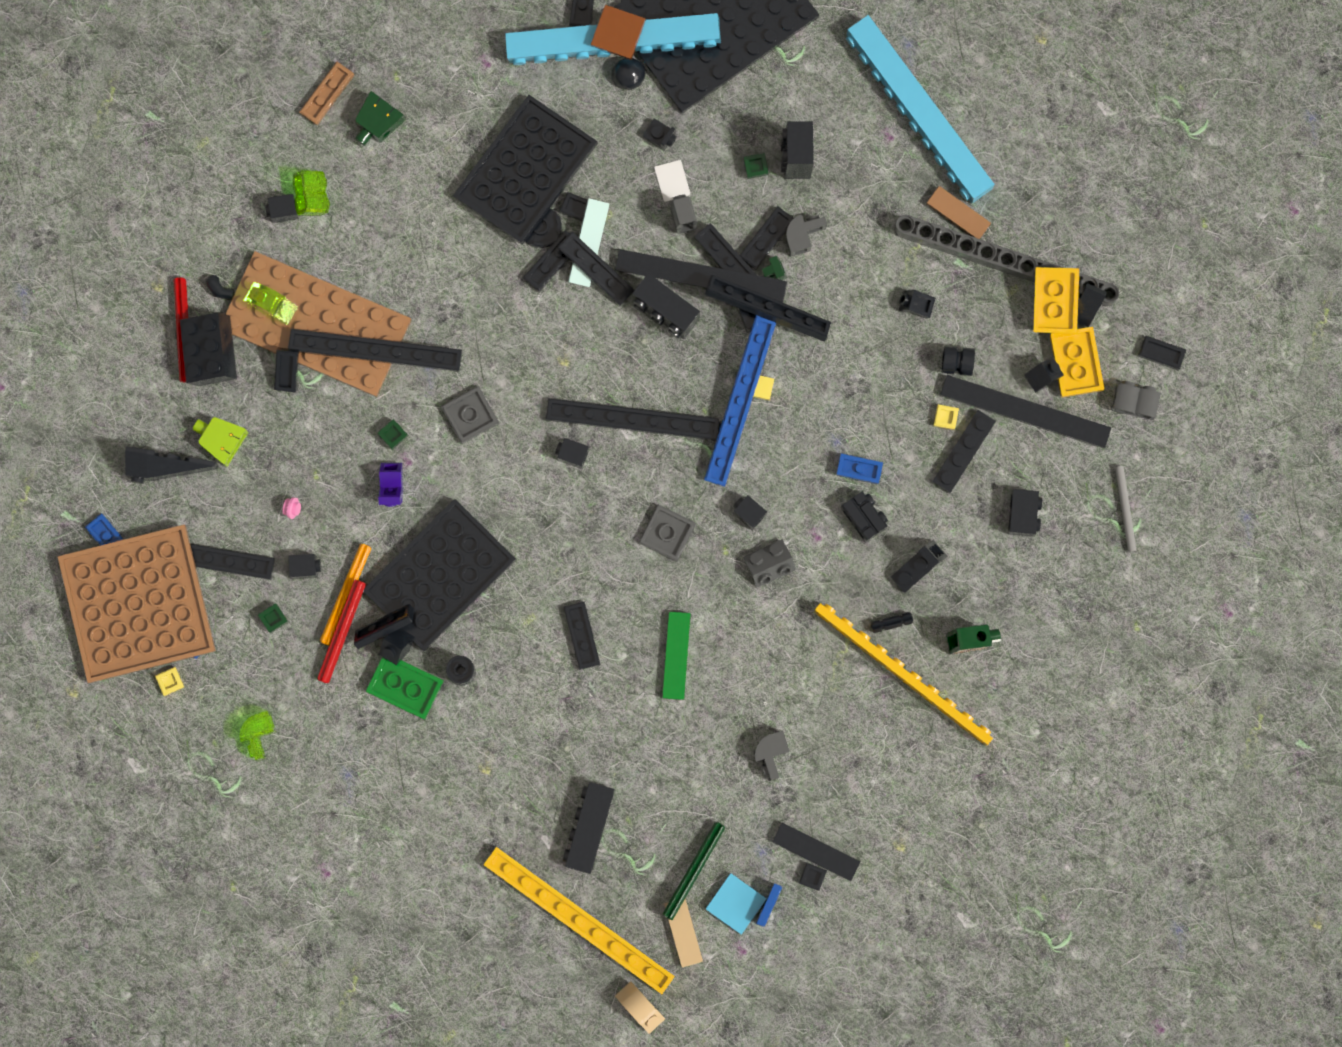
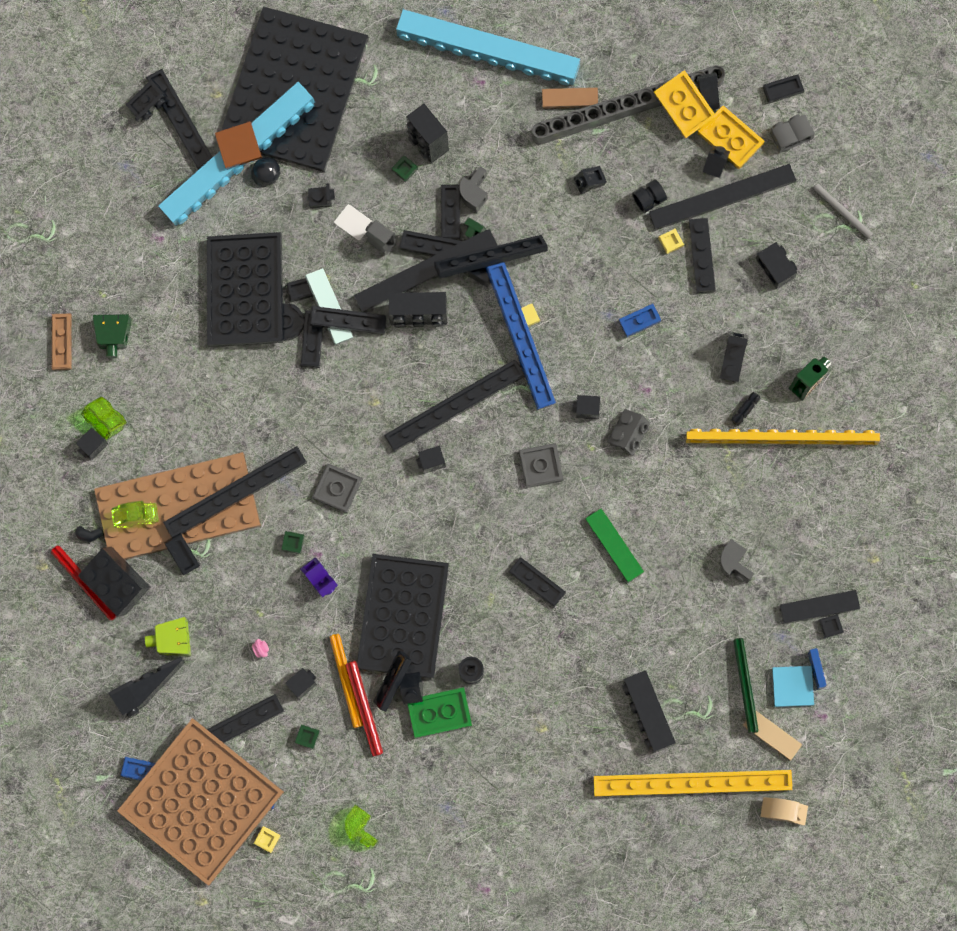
camera: 30 degrees left, 5 degrees down
black brick [841,491,888,543] -> none

